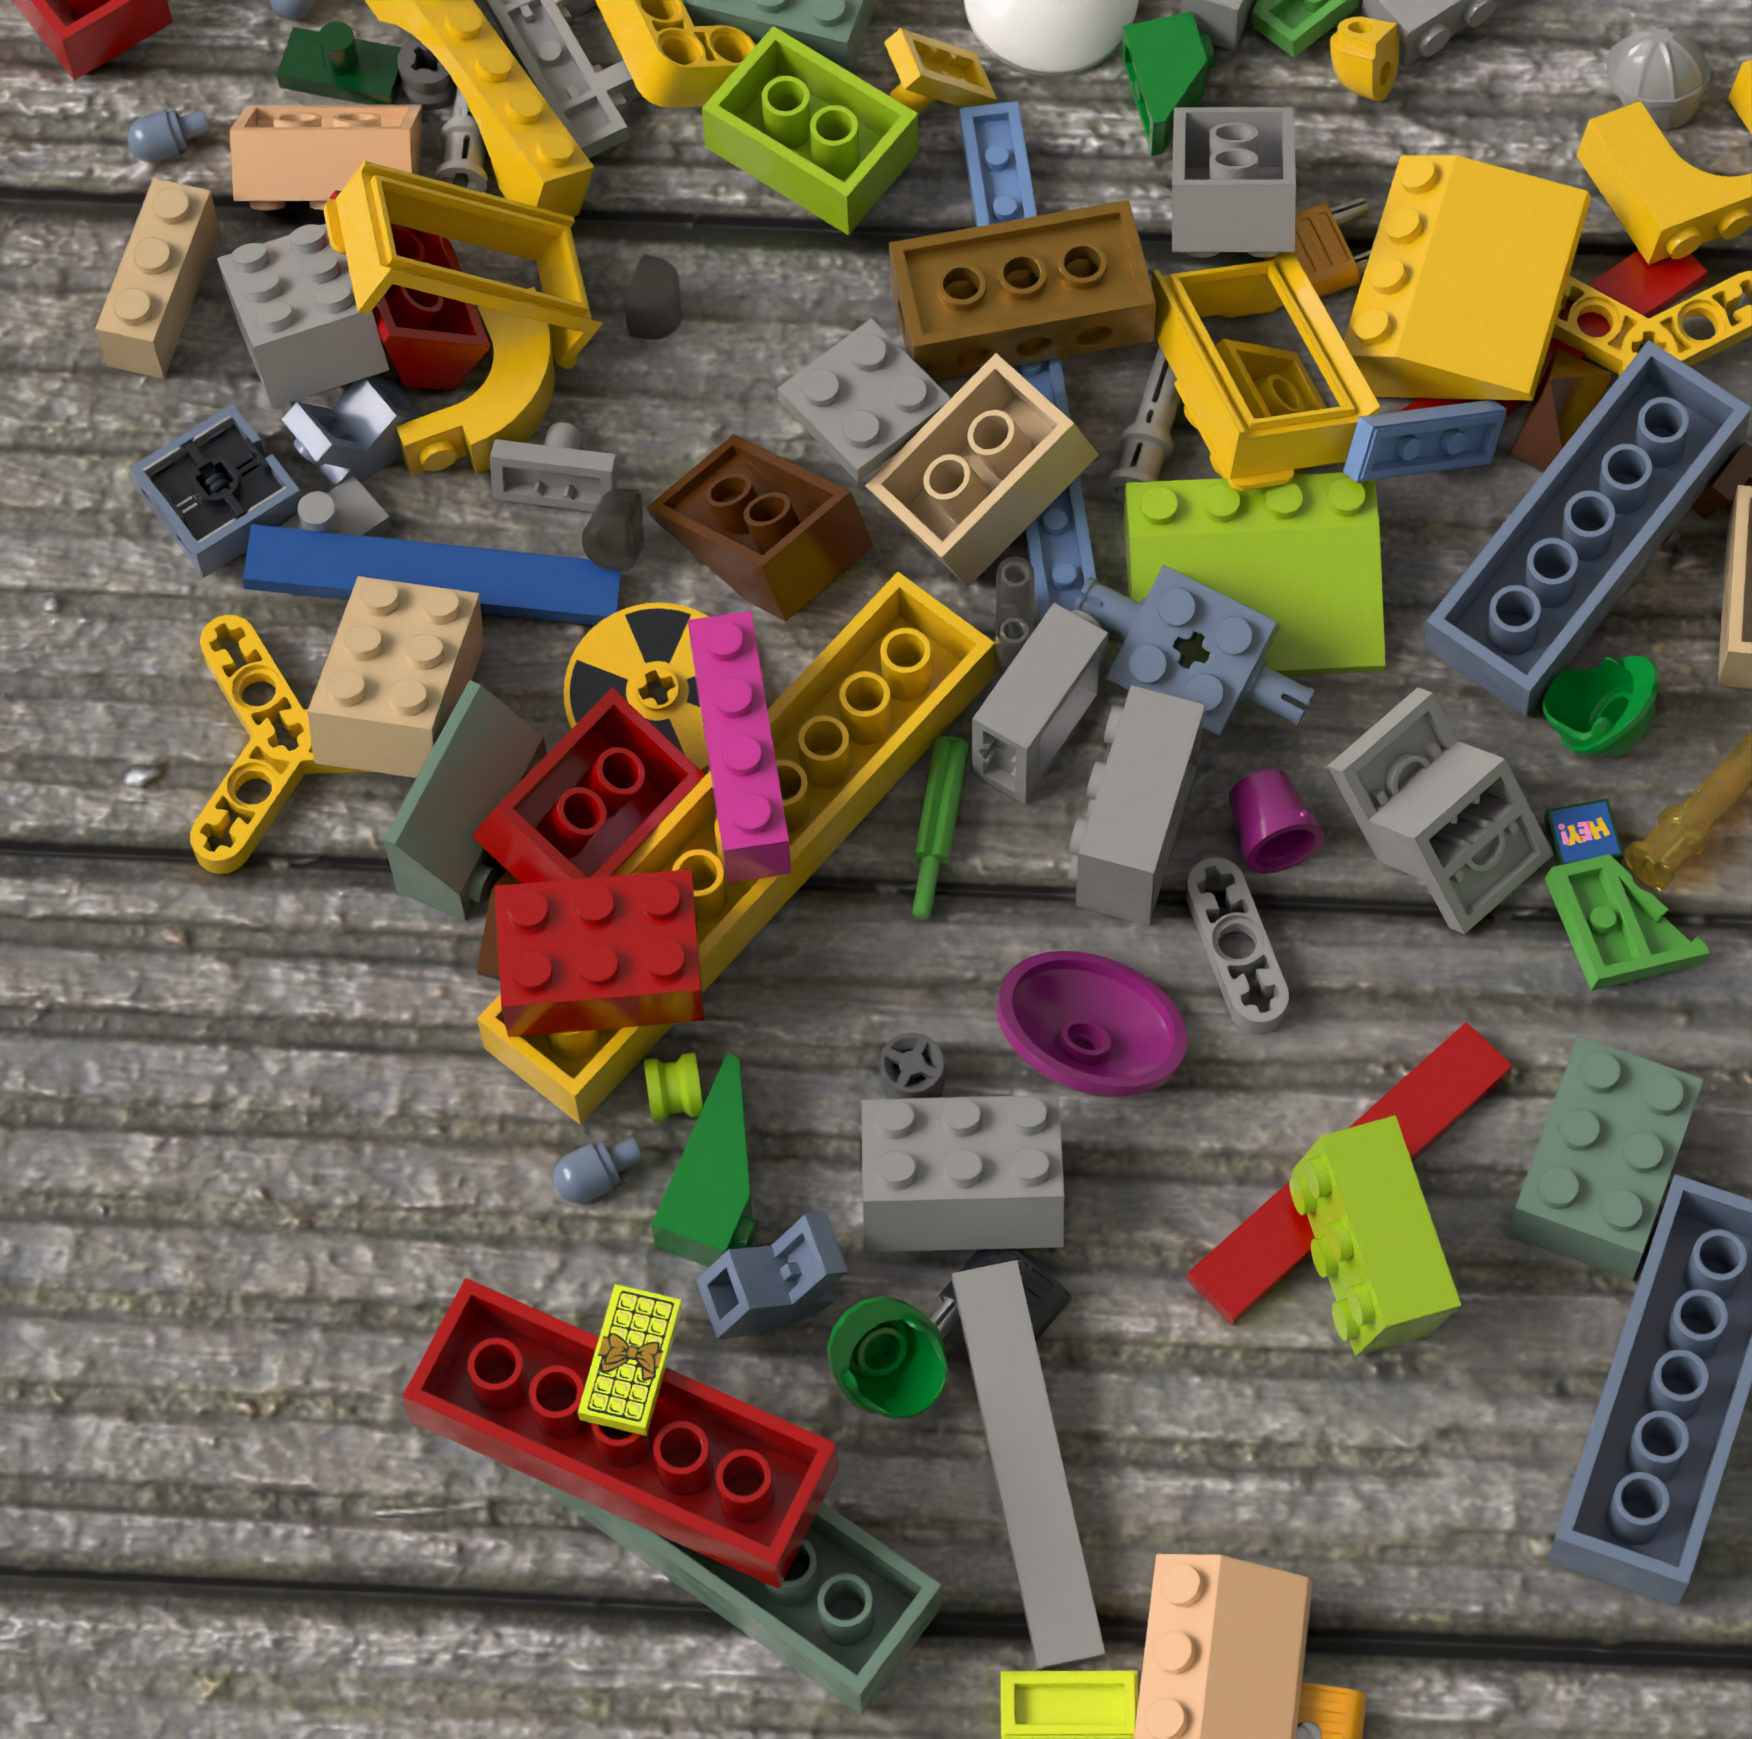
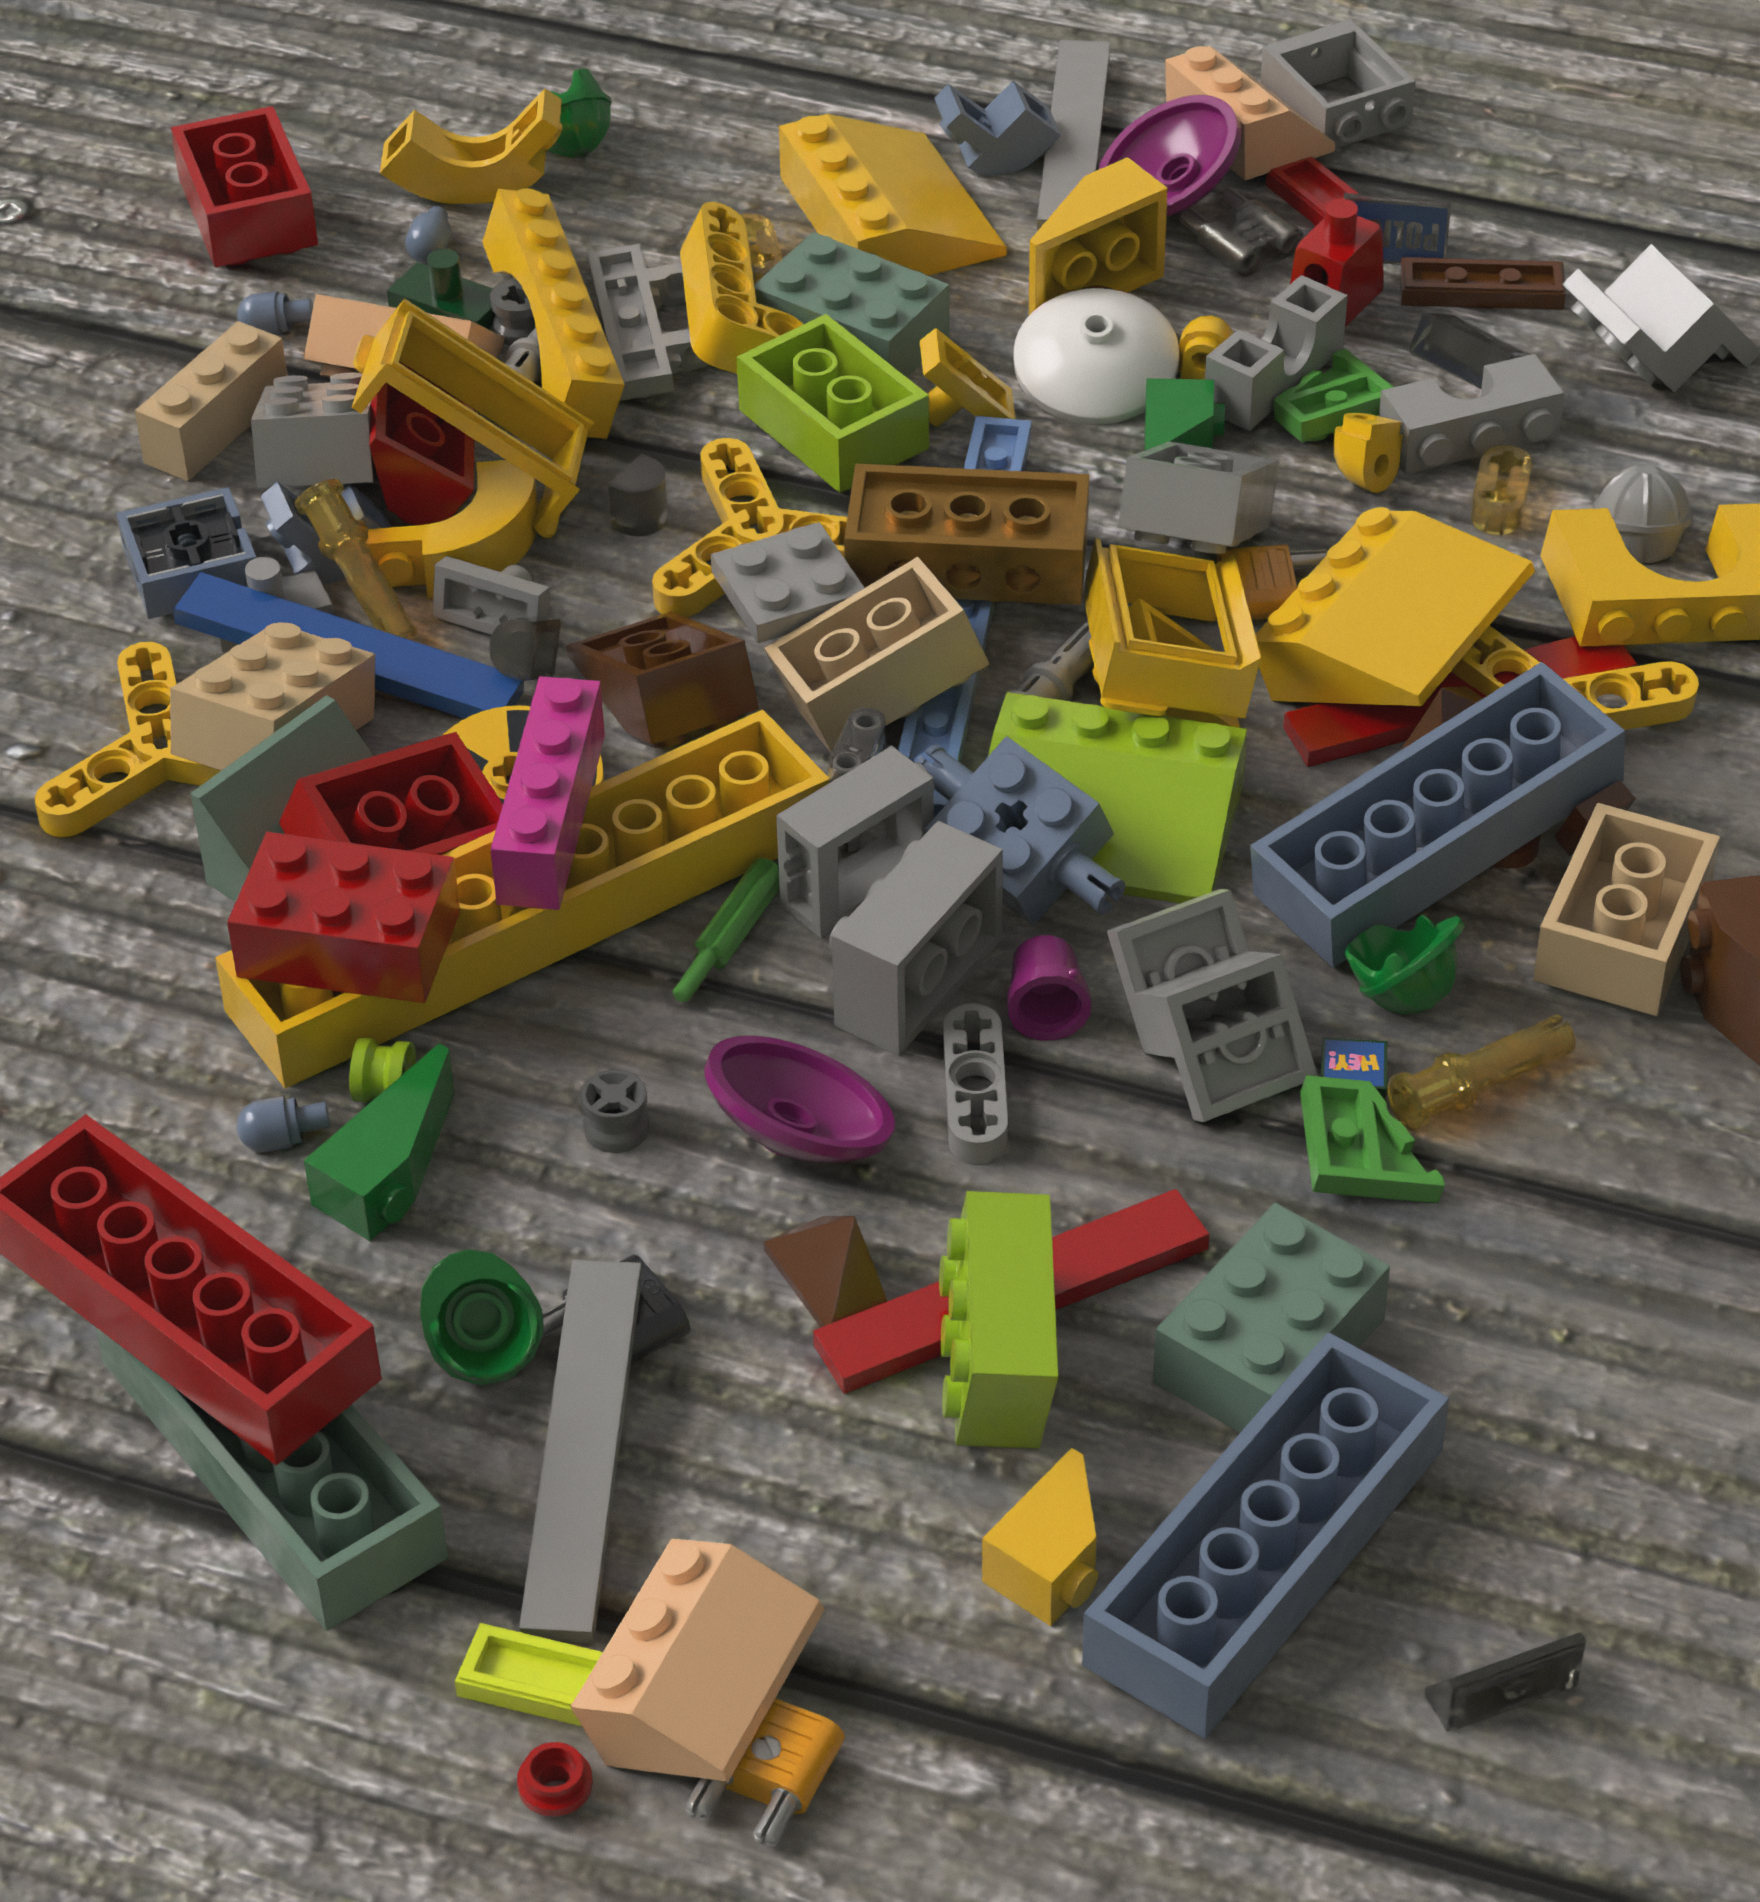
camera: 15 degrees right, 20 degrees down
neon yellow tile [578,1284,683,1436] -> none
sand blue brick [696,1213,848,1339] -> none
light grey brick [861,1095,1064,1252] -> none
medium blue tile [1343,400,1507,482] -> none
none -> clear yellow pin [294,478,418,639]
none -> yellow piece [652,438,847,617]
none -> reddish brown slope [764,1216,888,1328]
none -> yellow slope [982,1448,1098,1627]
none -> clear yellow beam [1471,445,1532,535]

